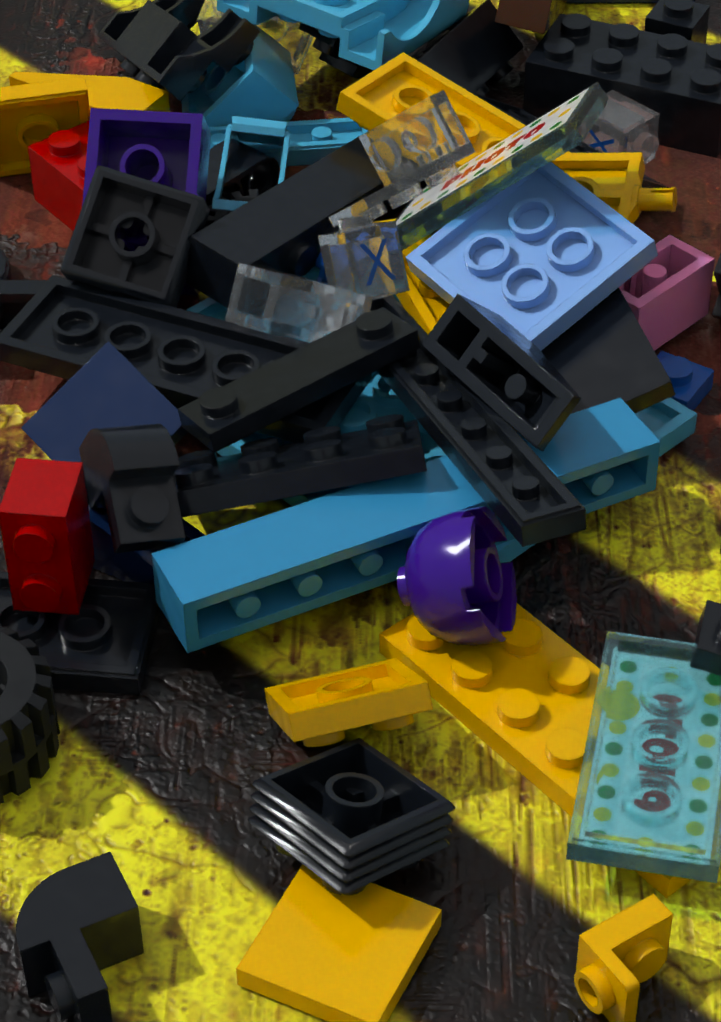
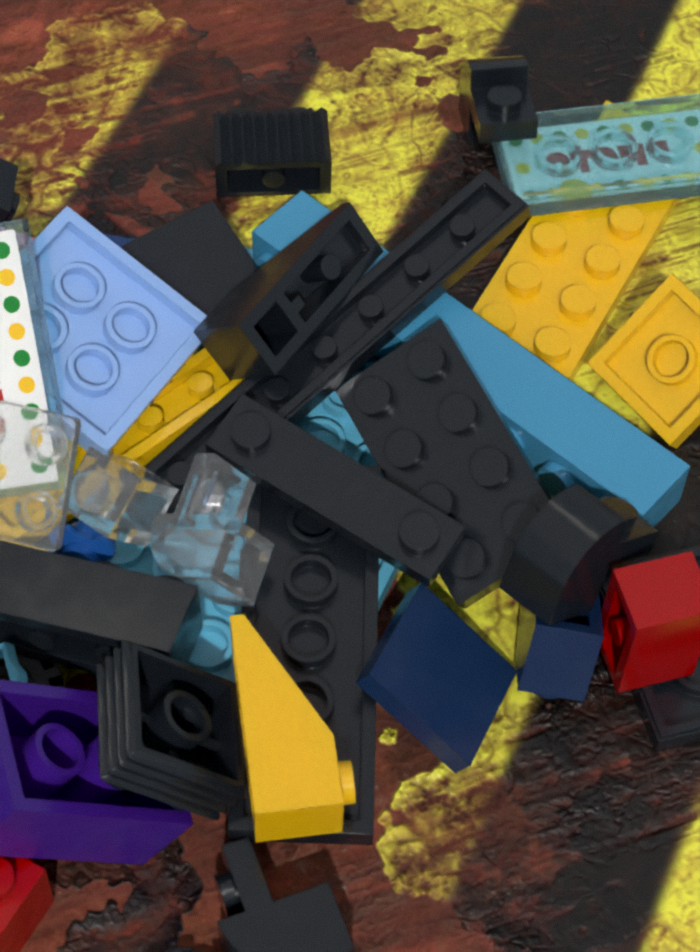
camera: 115 degrees left, 15 degrees up
dark purple cylinder [397,506,517,646] -> none
none -> yellow slope [230,614,356,843]

